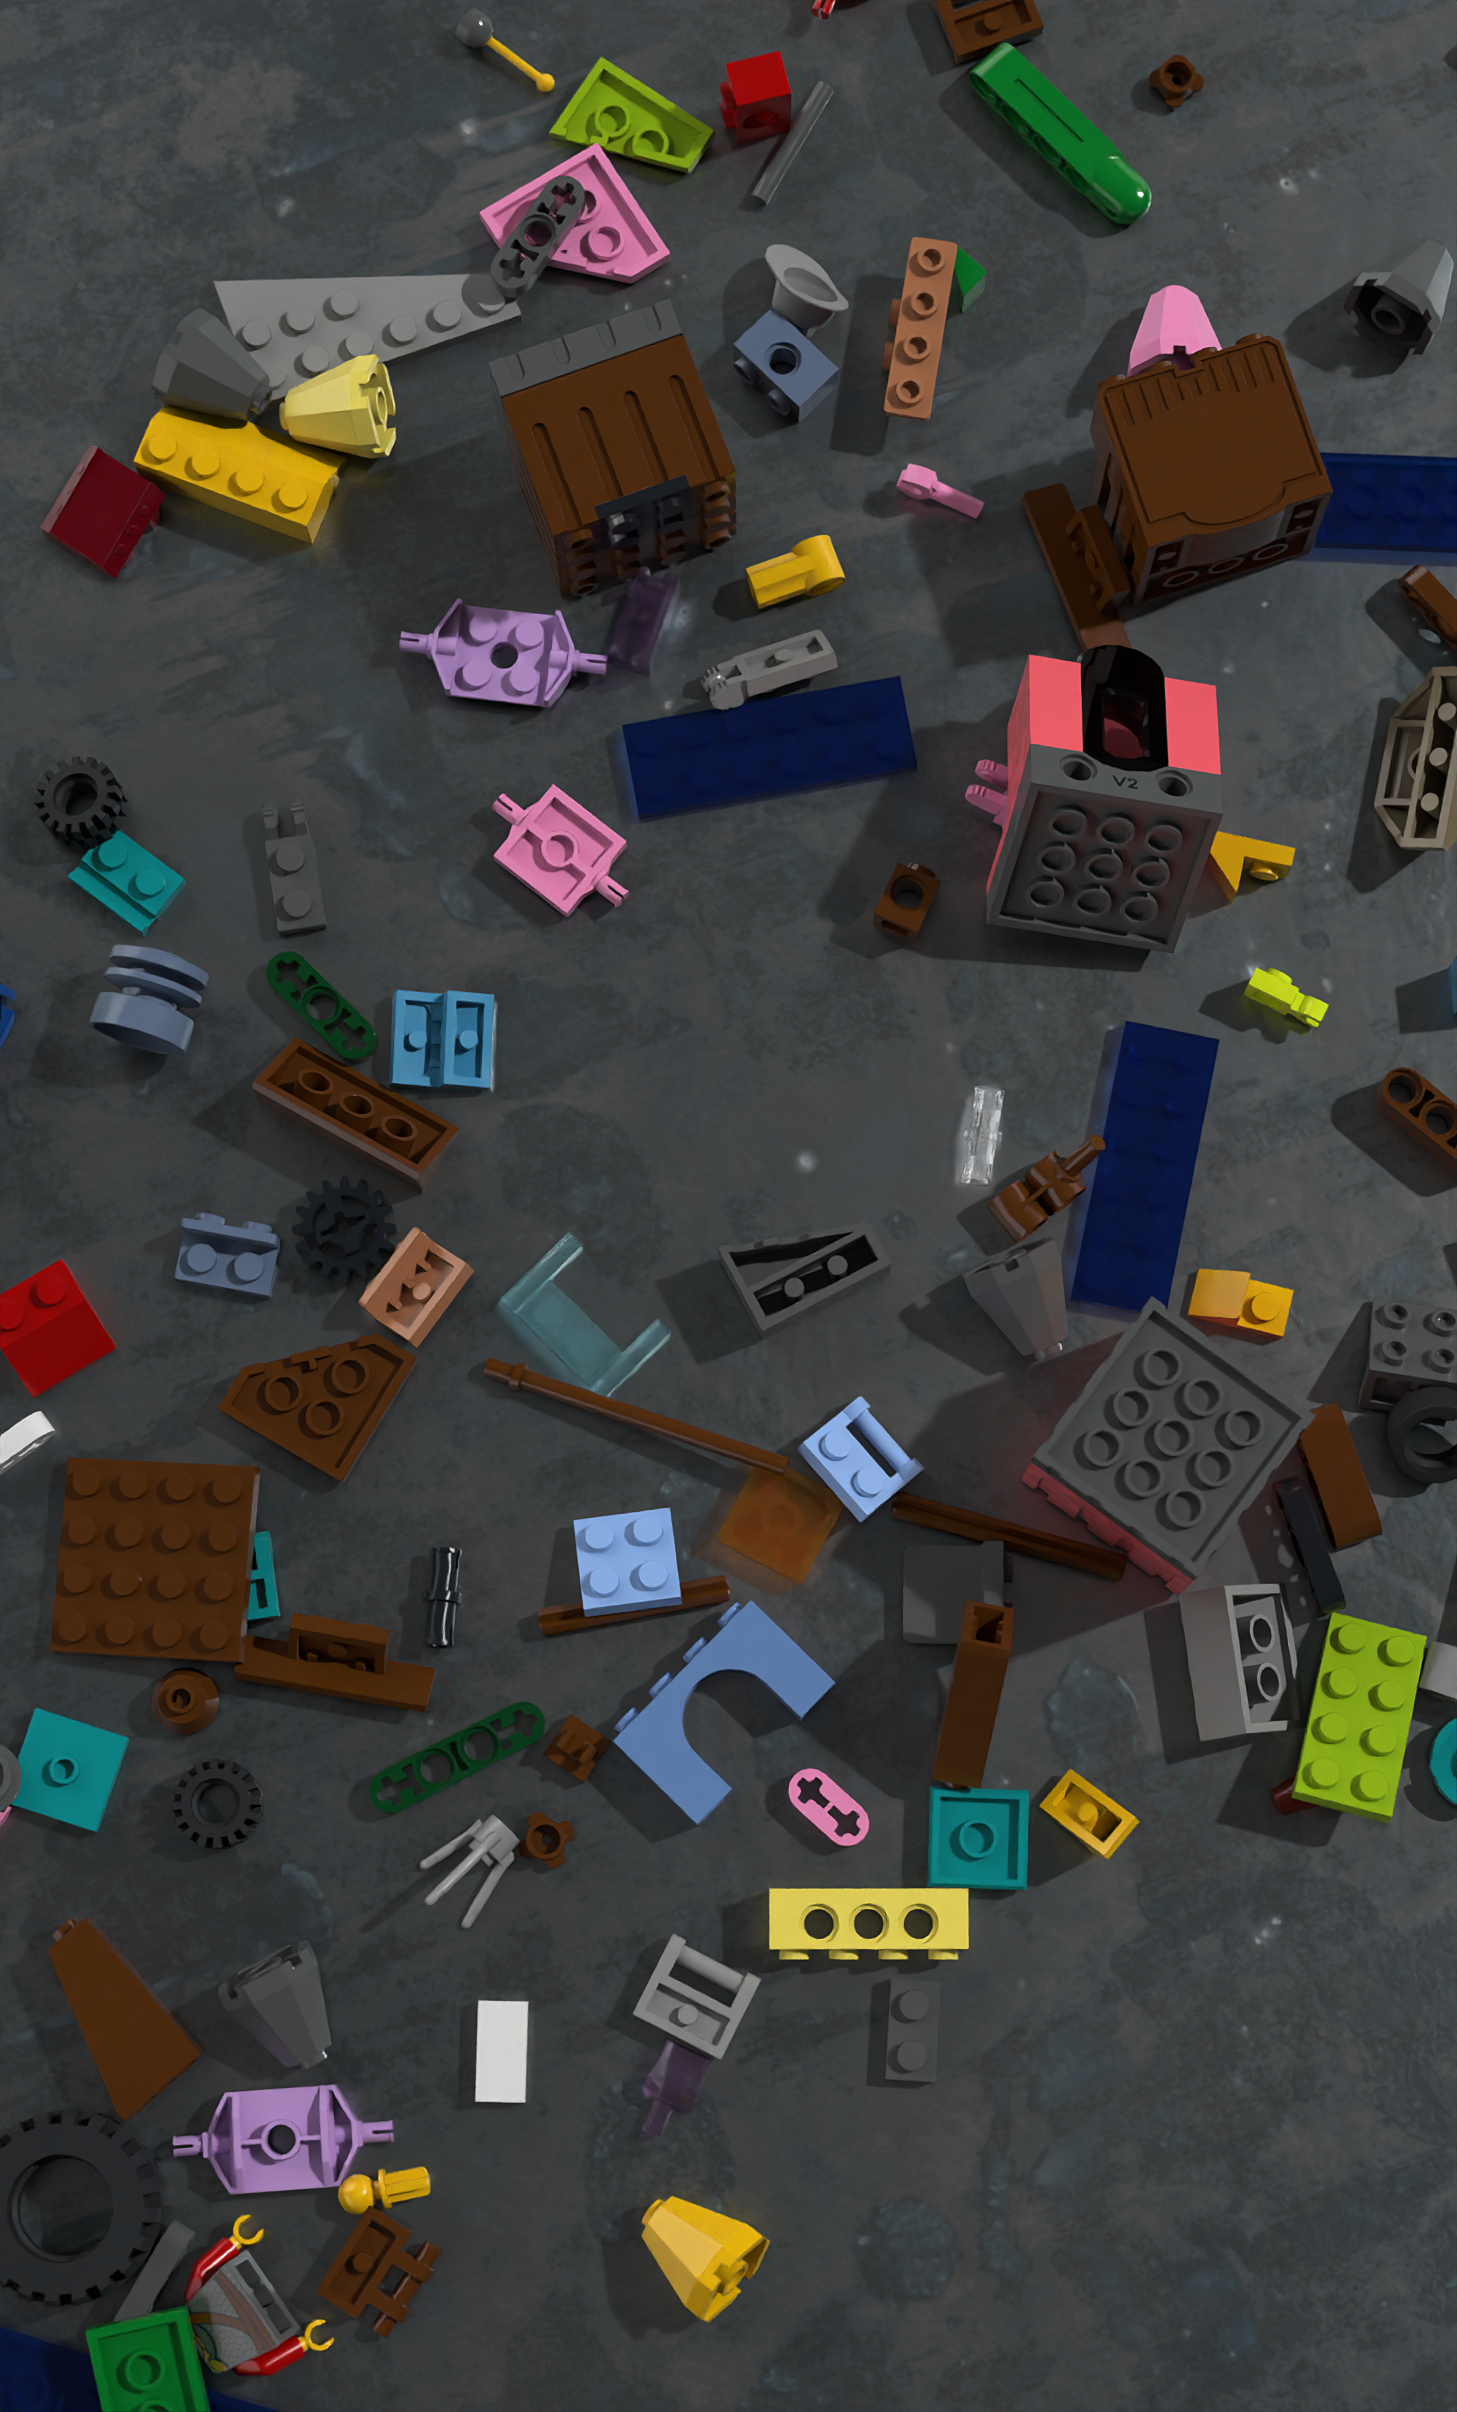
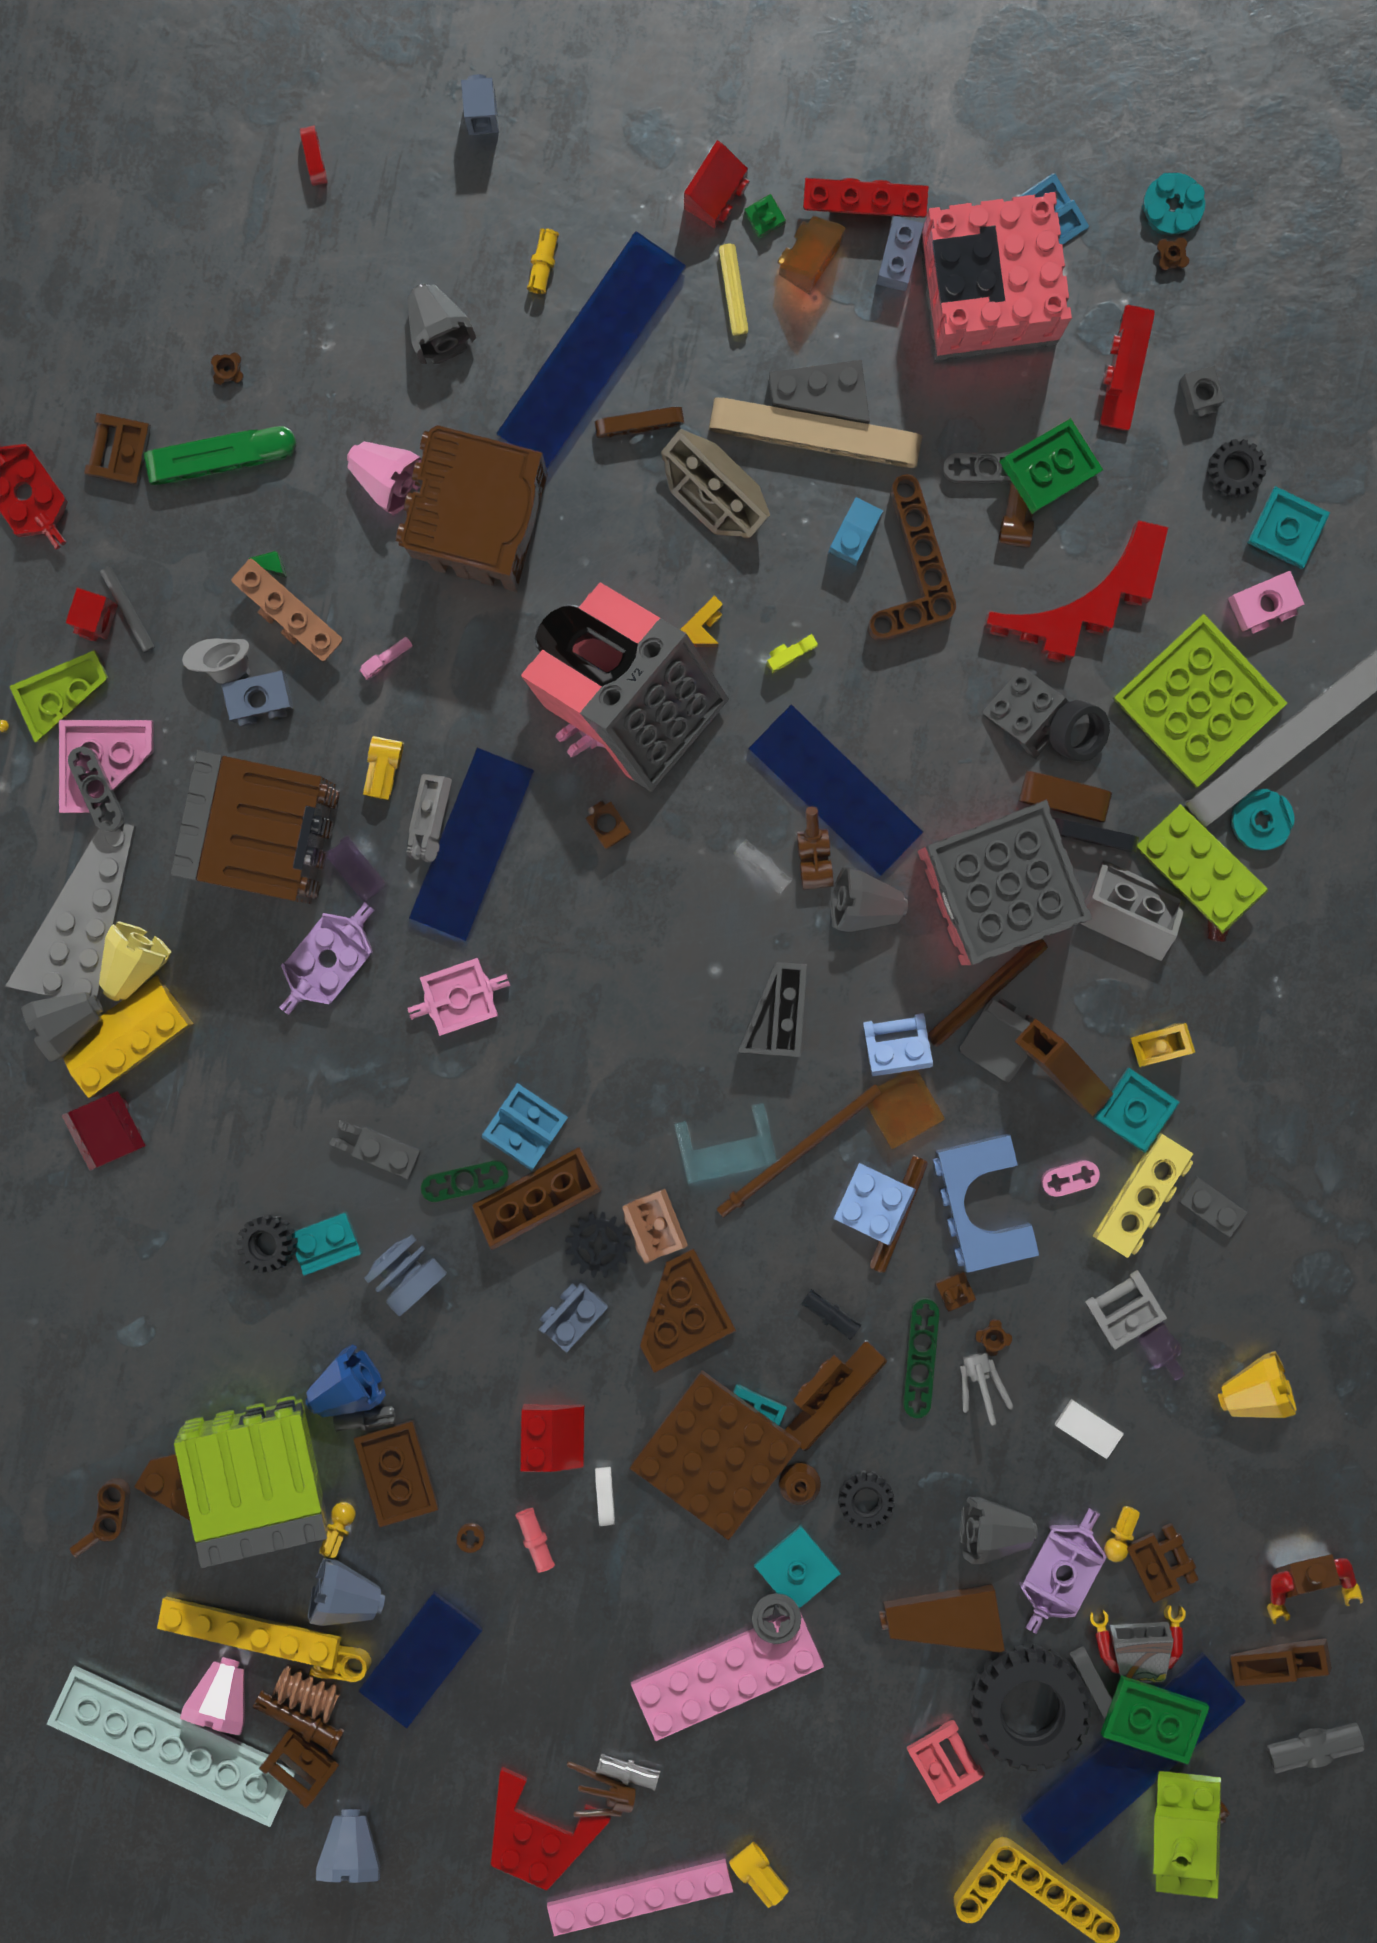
camera: 60 degrees left, 10 degrees up
reddish brown bracket [1021,483,1132,664] -> none
yellow slope [1187,1269,1294,1339] -> none

